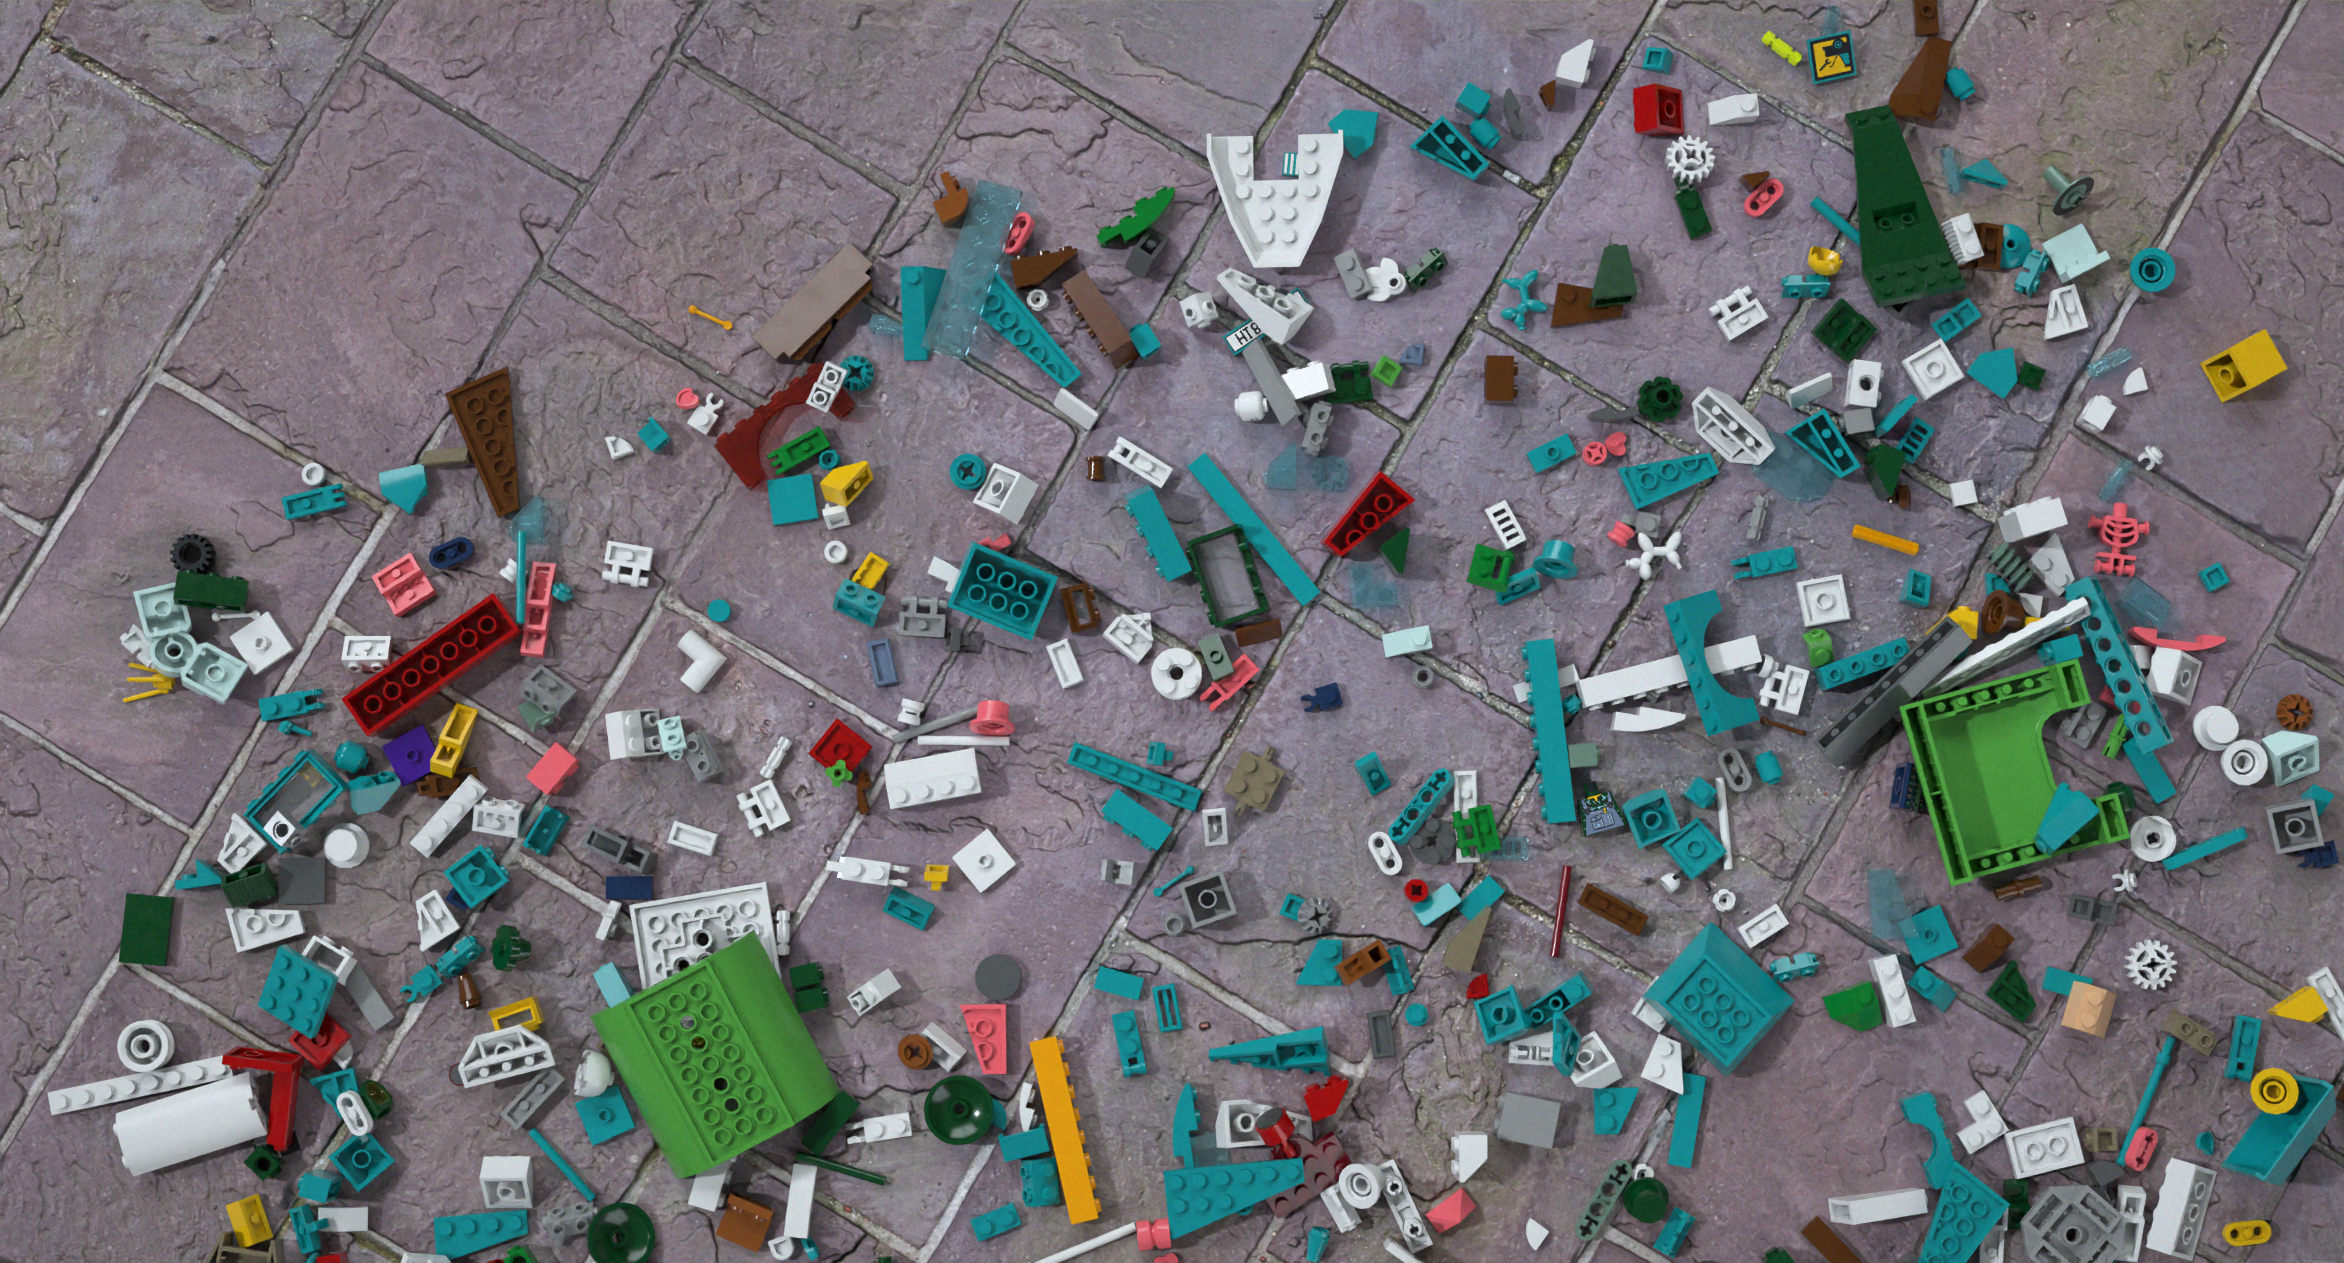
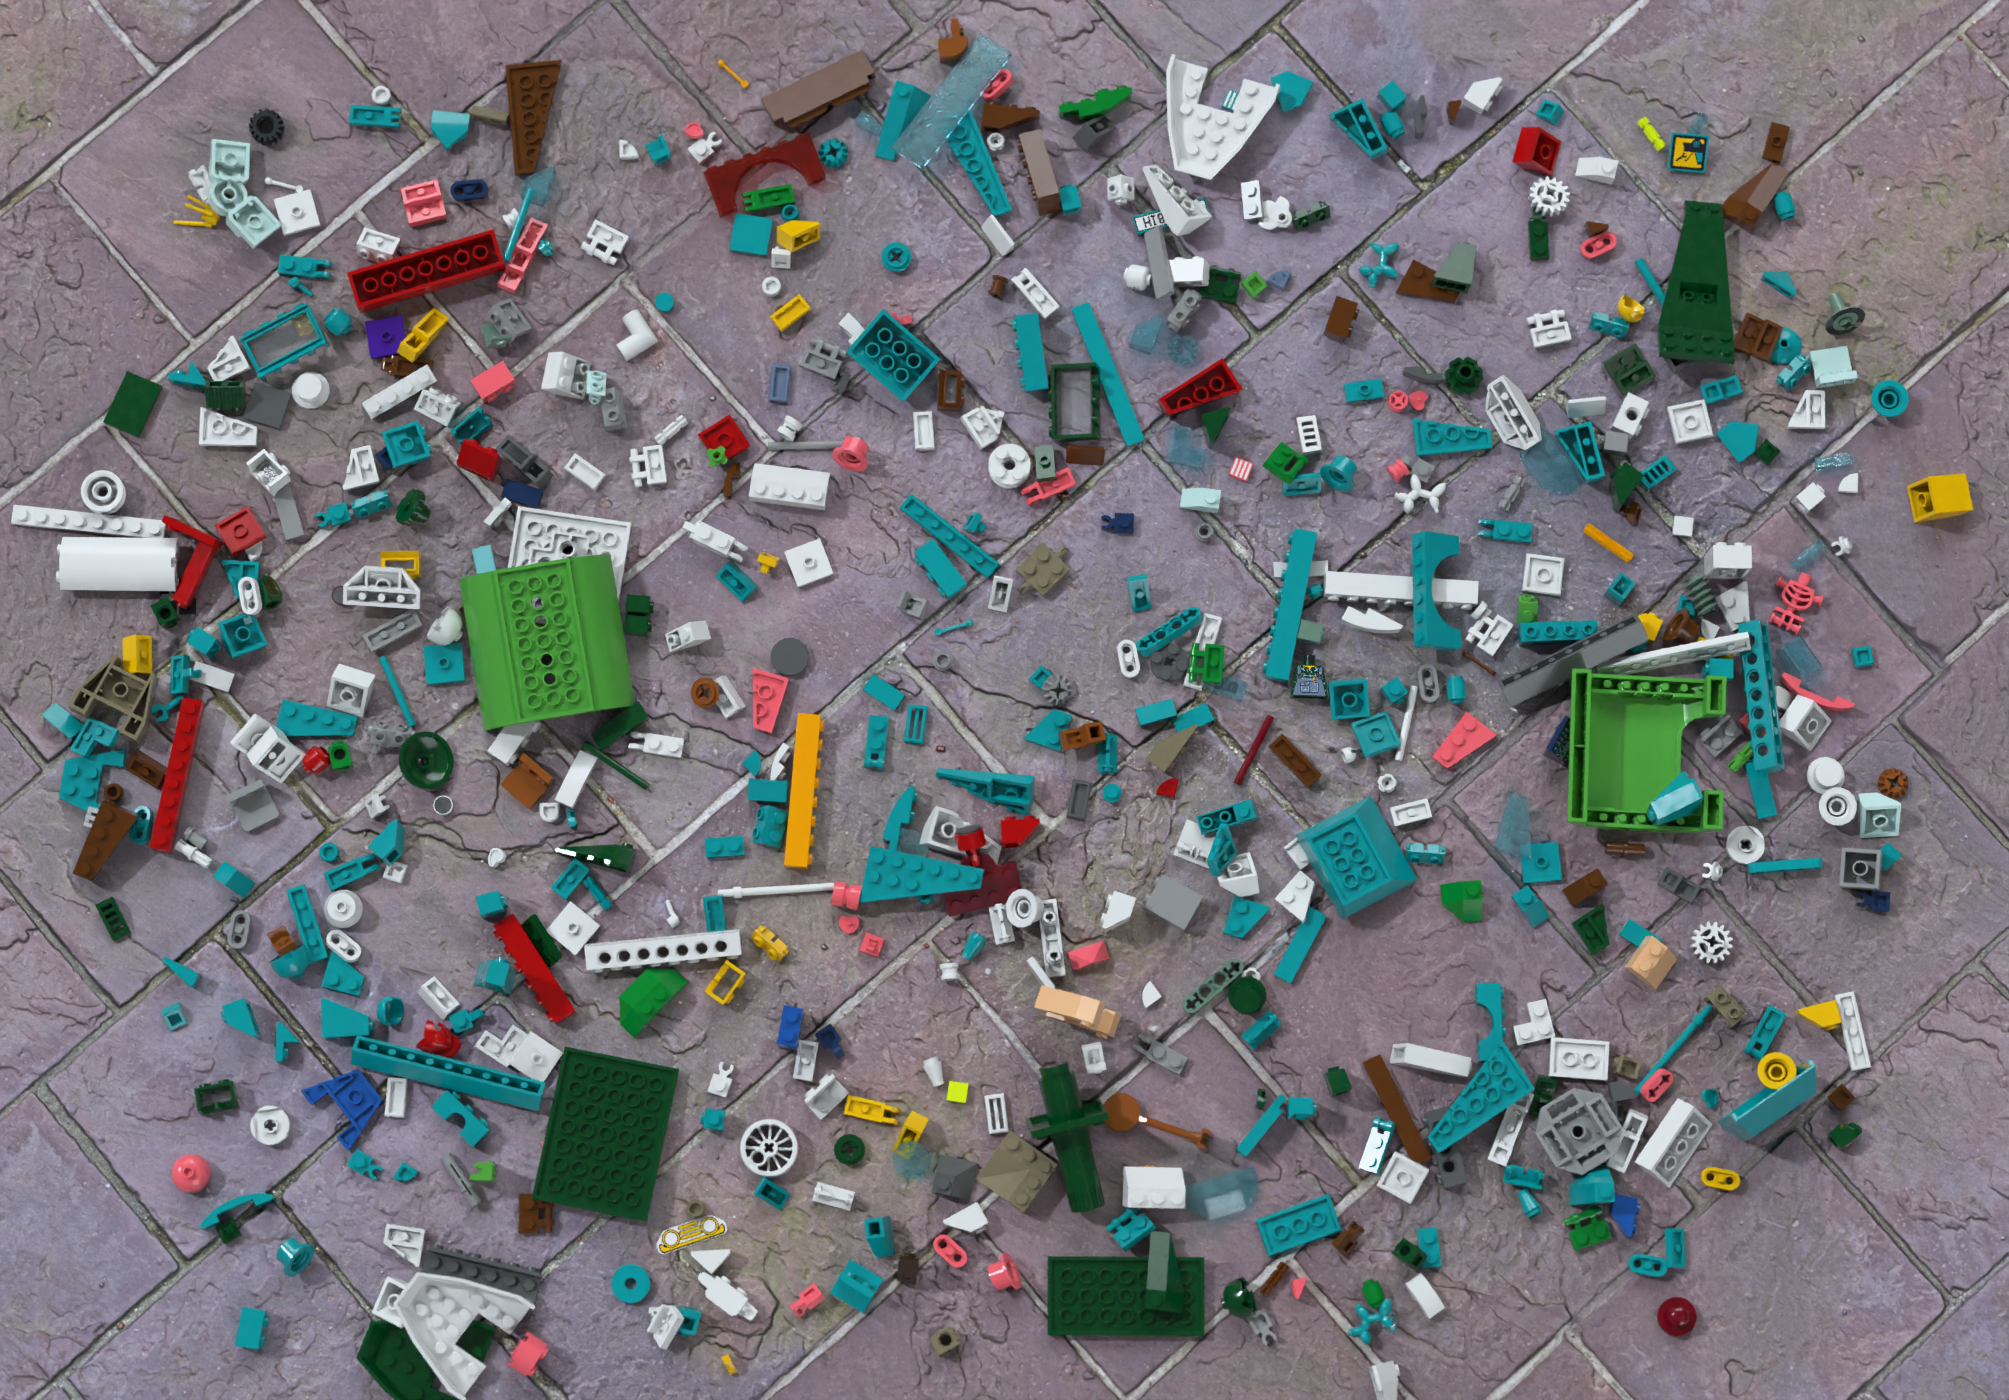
camera: 15 degrees right, 5 degrees down
dark green brick [173,570,249,613] -> none
teal plate [257,944,339,1039] -> none
light grey brick [263,811,307,848] -> none
teal slope [348,771,401,815] -> none
reddish brown cone [458,974,482,1010] -> none
white axle [777,910,790,955] -> none
white slope [806,361,849,413] -> none
teal bracket [832,579,886,628] -> none
white bar [918,736,1010,746] -> none
dark green dish [924,1075,994,1145] -> none
white slope [973,463,1039,525] -> none
light grey brick [1178,870,1237,929] -> none
red wheel [1404,879,1428,902] -> none
teal slope [1473,985,1531,1046] -> none
white brick [1868,953,1916,1028] -> none
teal tile [1872,394,1918,438] -> none
clear light blue pin [1939,147,1964,194] -> none
white brick [1940,213,1984,266] -> none
dark green head [2102,781,2136,816] -> none
none -> red slope [456,439,502,483]
none -> tile [1228,457,1253,482]
none -> coral wing [1432,712,1497,769]

